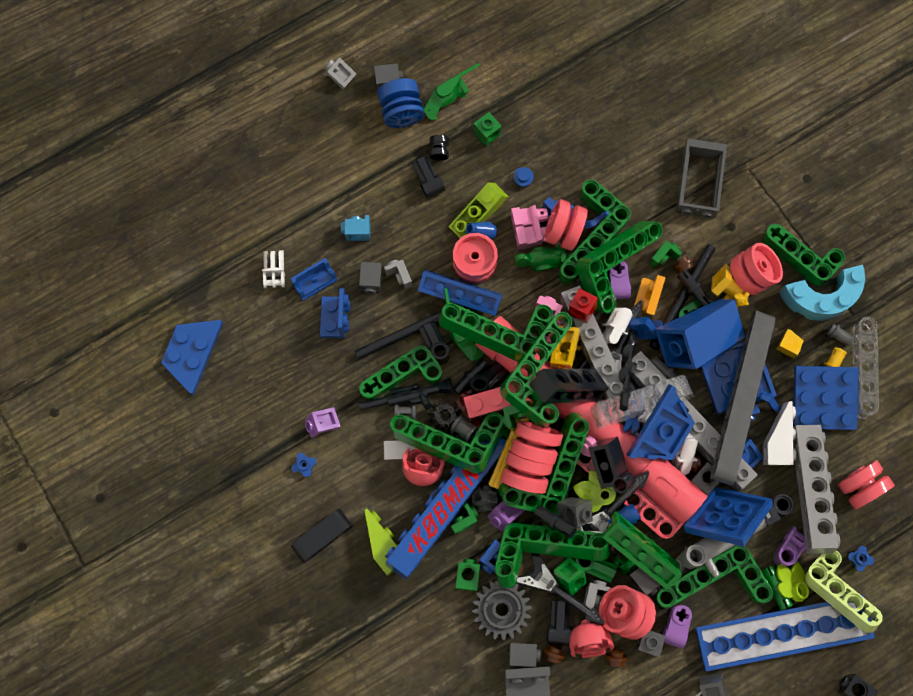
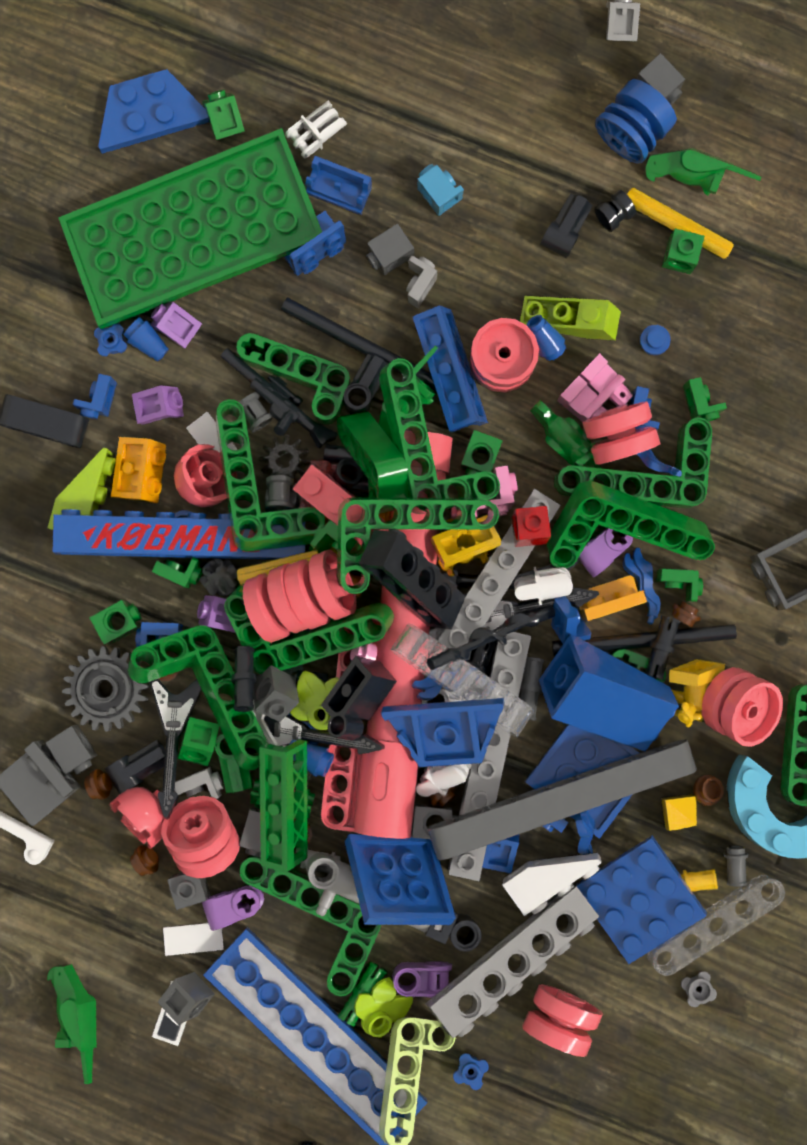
camera: 55 degrees right, 10 degrees up
none -> green plate [58,128,322,329]
none -> blue bracket [73,374,117,419]
none -> light orange bracket [111,437,166,503]
none -> blue cone [123,317,169,362]
none -> medium lavender bracket [132,385,184,424]
none -> white sticker [163,923,224,956]
none -> green bracket [202,90,245,140]
none -> green beam [337,411,408,514]
none -> green brick [460,430,503,480]
none -> blue hair [622,548,661,625]
none -> yellow axle [627,188,734,259]
none -> flat silver plate [681,971,717,1007]
none -> green bracket [683,377,727,422]
none -> reddish brown plate [693,775,724,806]

